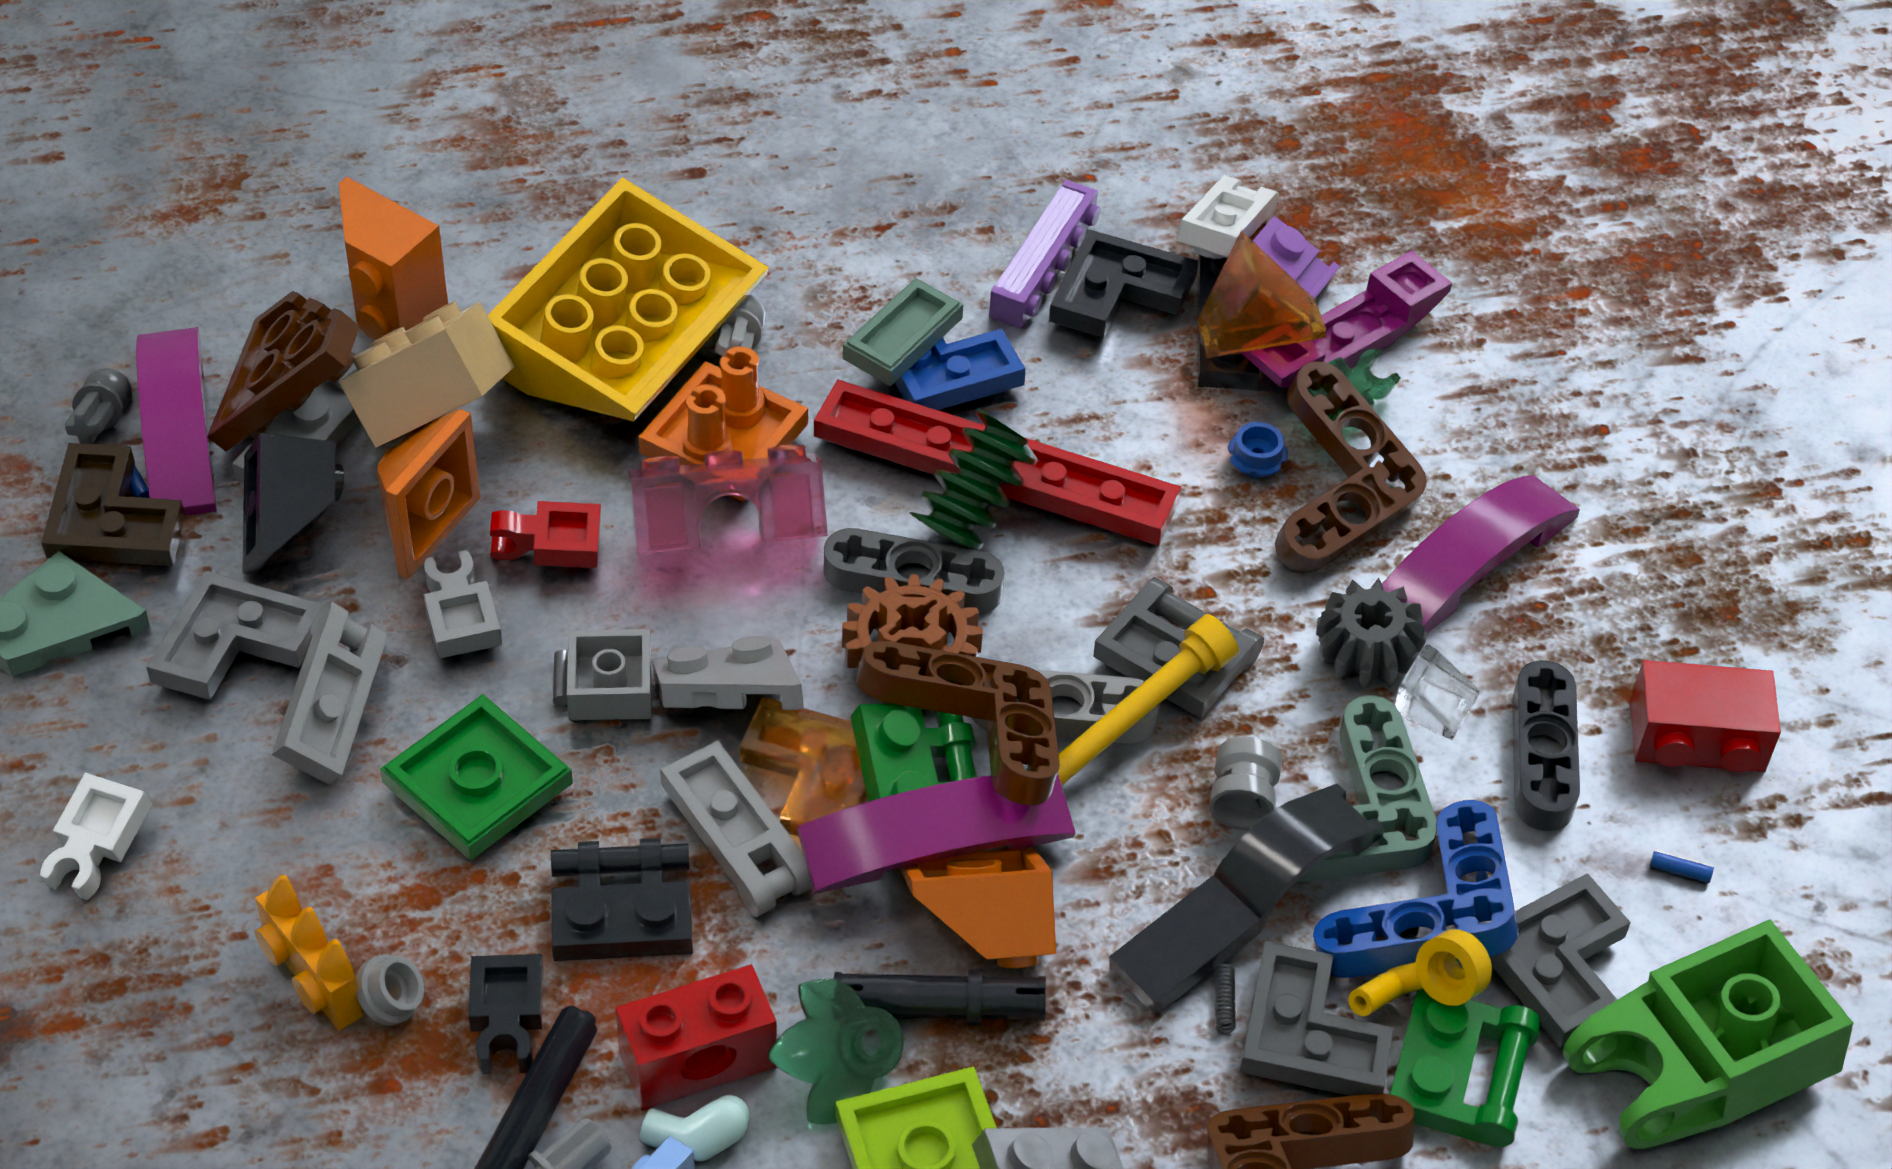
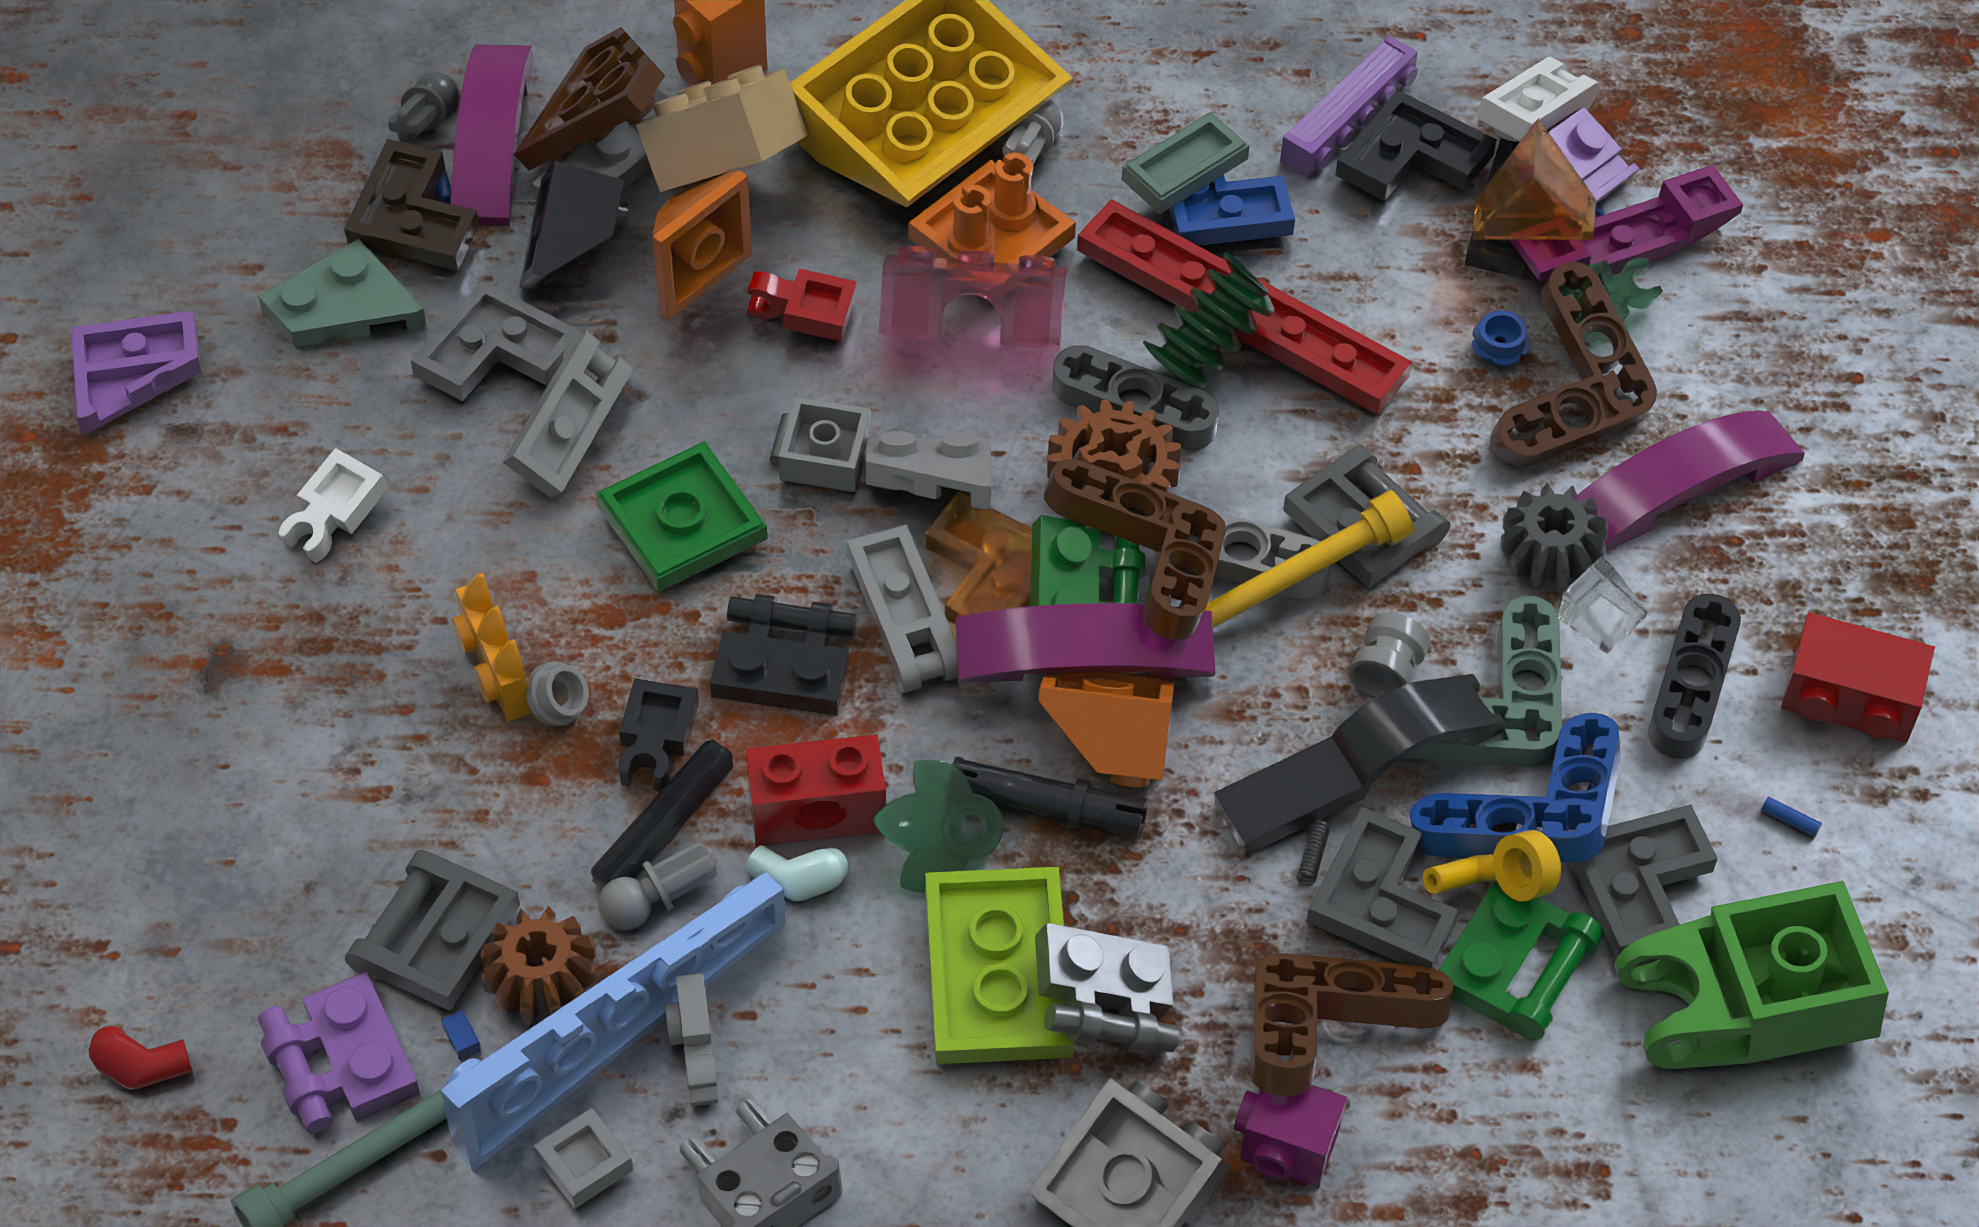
camera: 15 degrees right, 5 degrees up
light grey plate [423,550,503,659] -> none

